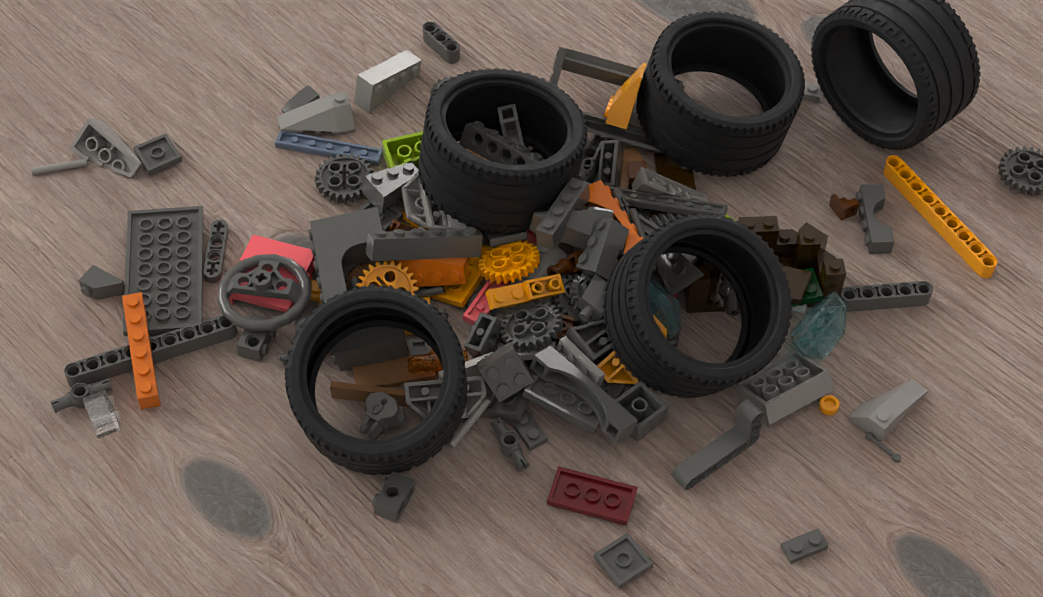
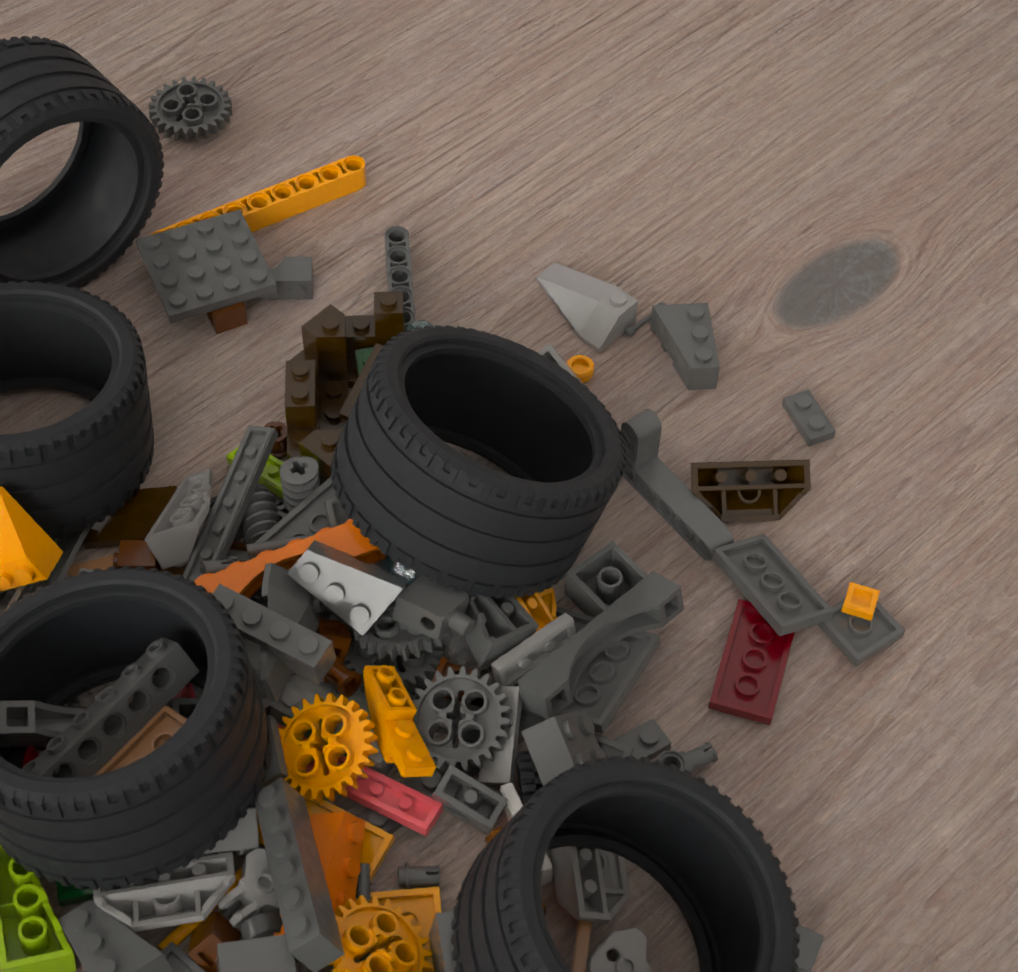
camera: 90 degrees left, 0 degrees up
none -> dark grey plate [136,209,277,324]
none -> dark grey wedge [650,303,720,390]
none -> dark brown wedge [690,459,811,522]
none -> dark grey plate [712,534,834,636]
none -> light orange tile [841,582,880,621]

